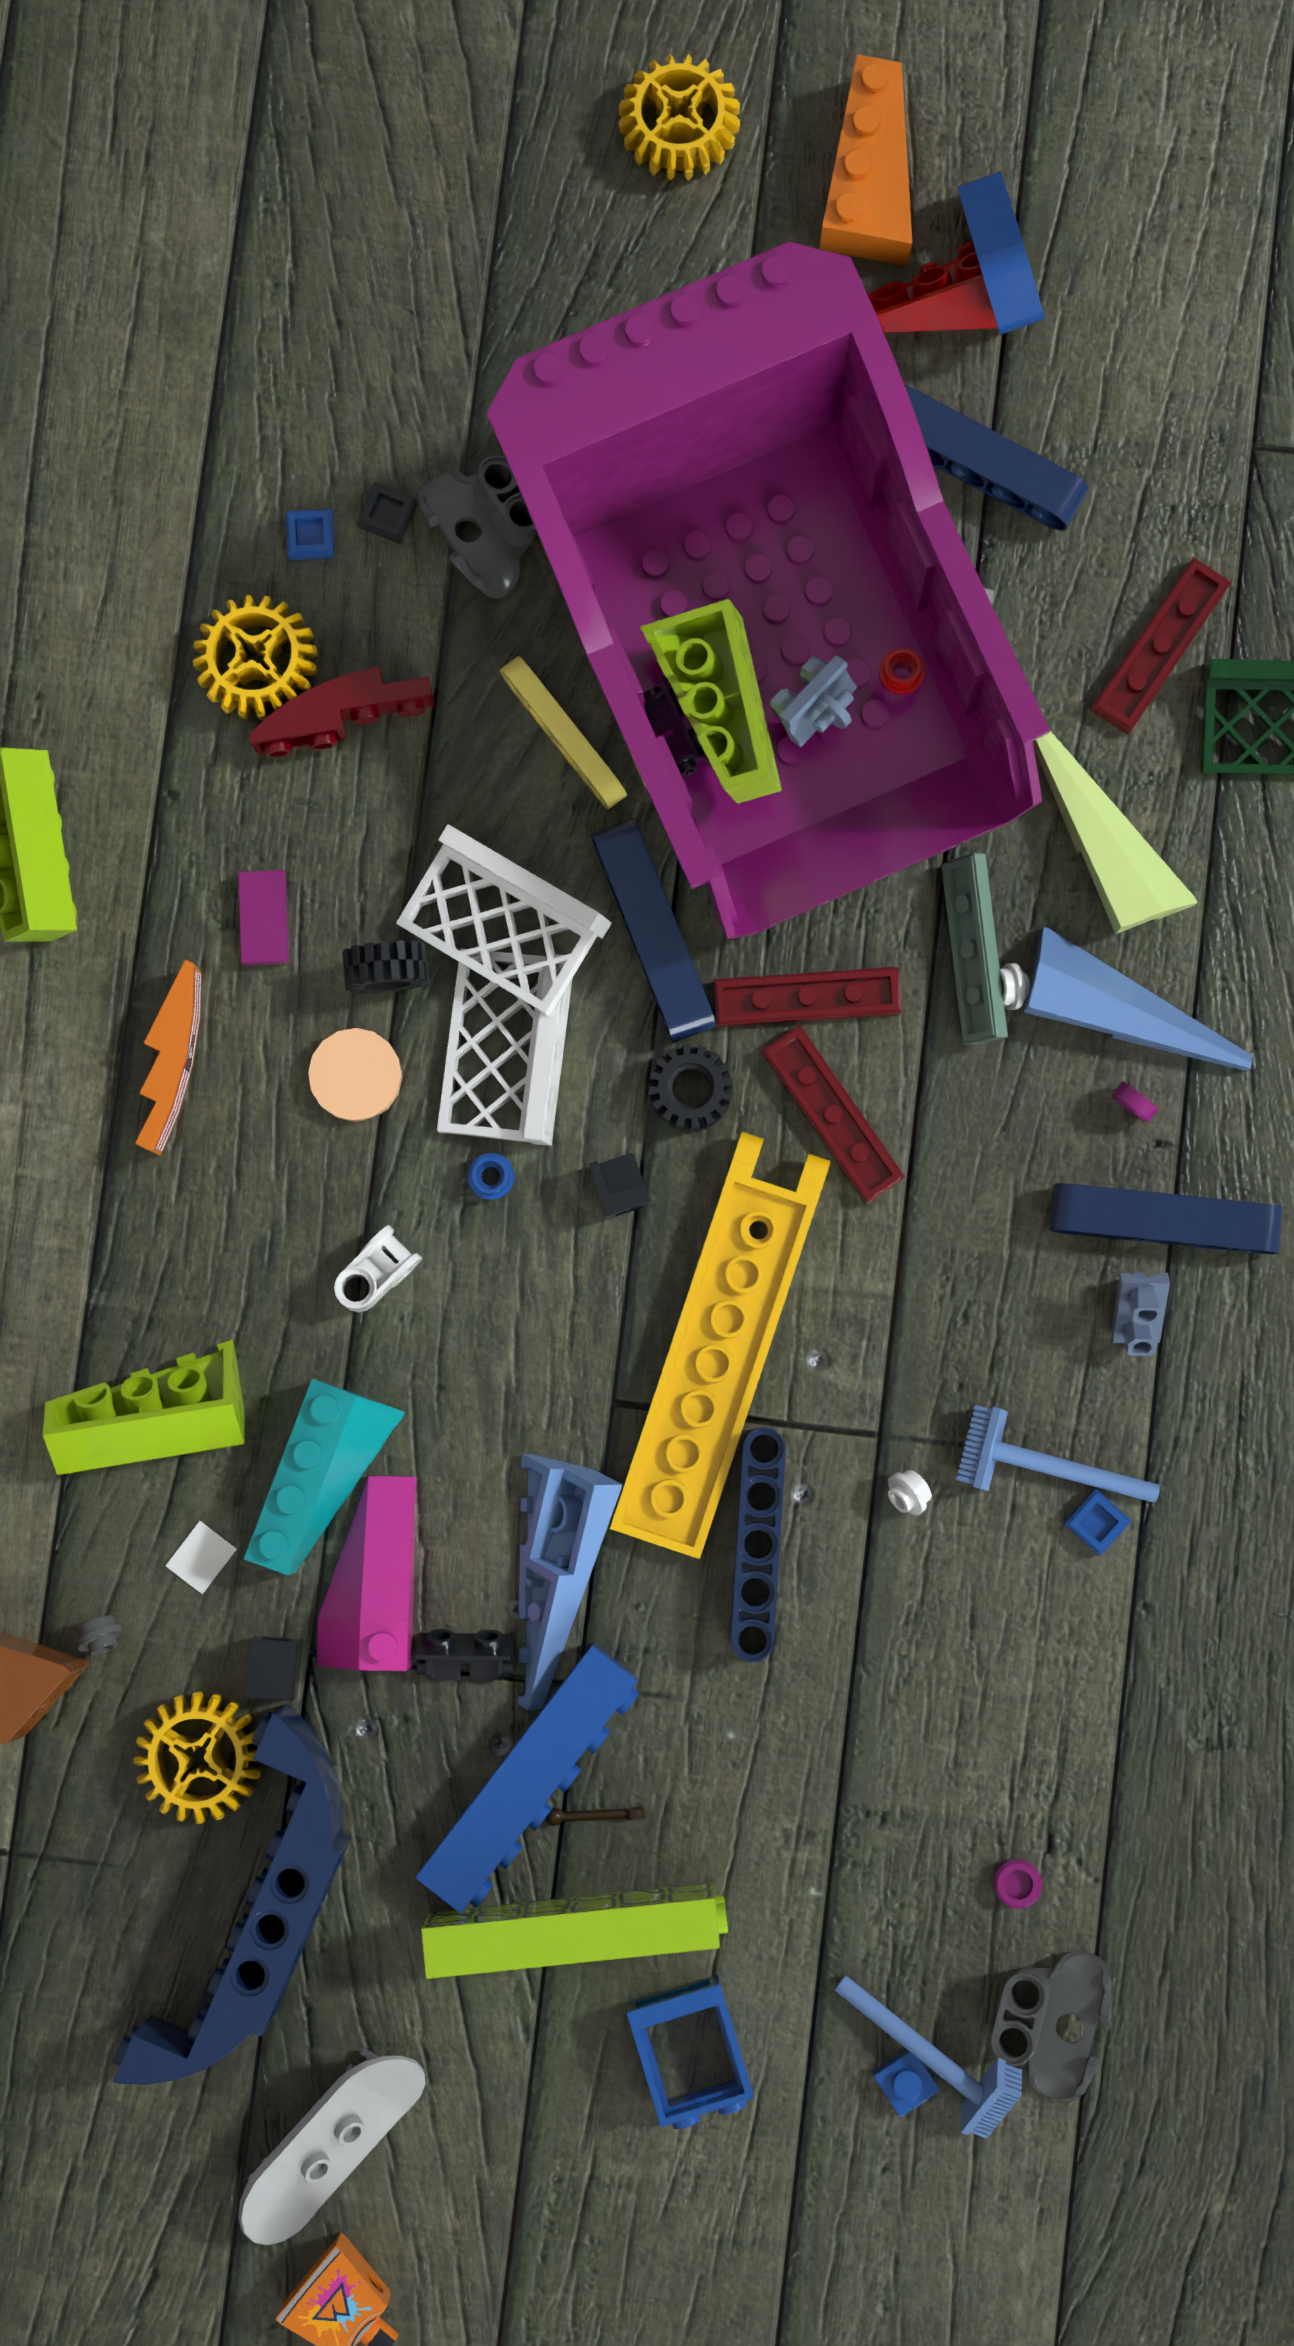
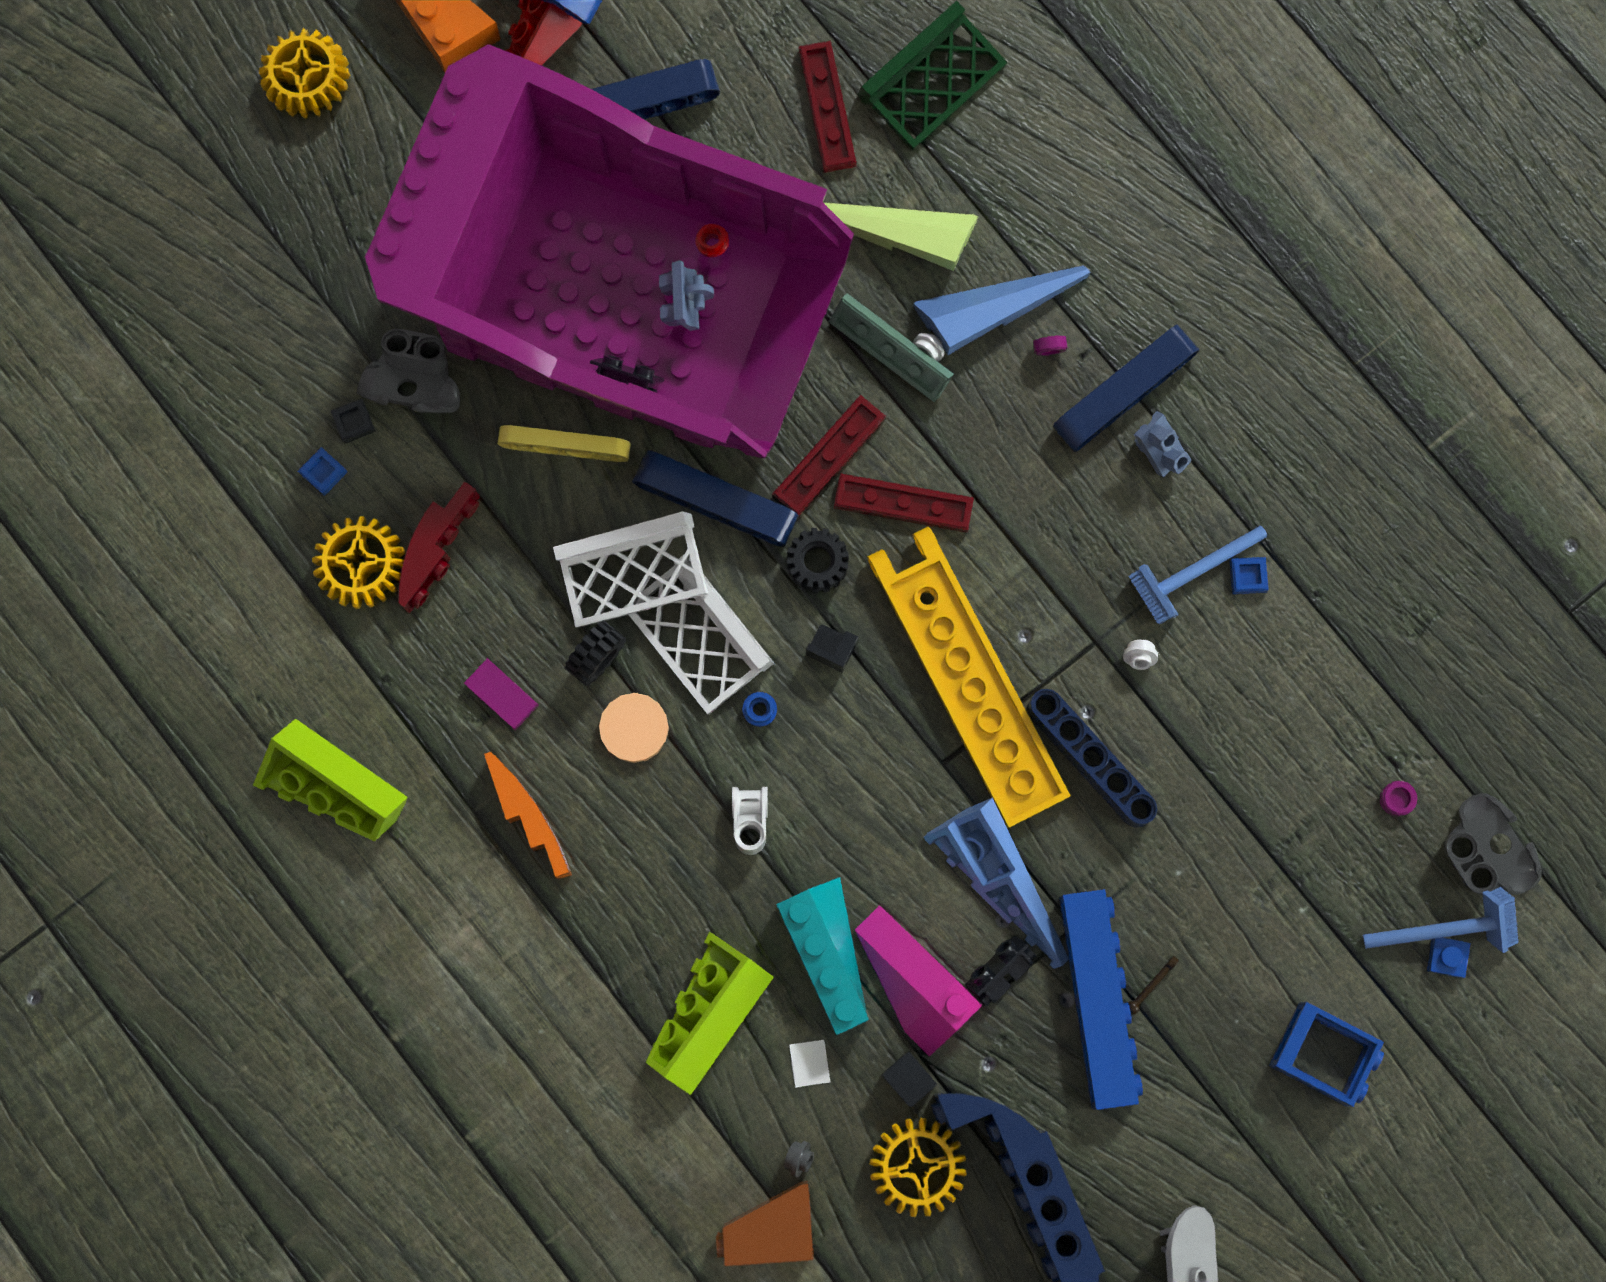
camera: 50 degrees left, 5 degrees down
lime brick [421,1883,728,1979] -> none
lime wedge [640,599,782,804] -> none

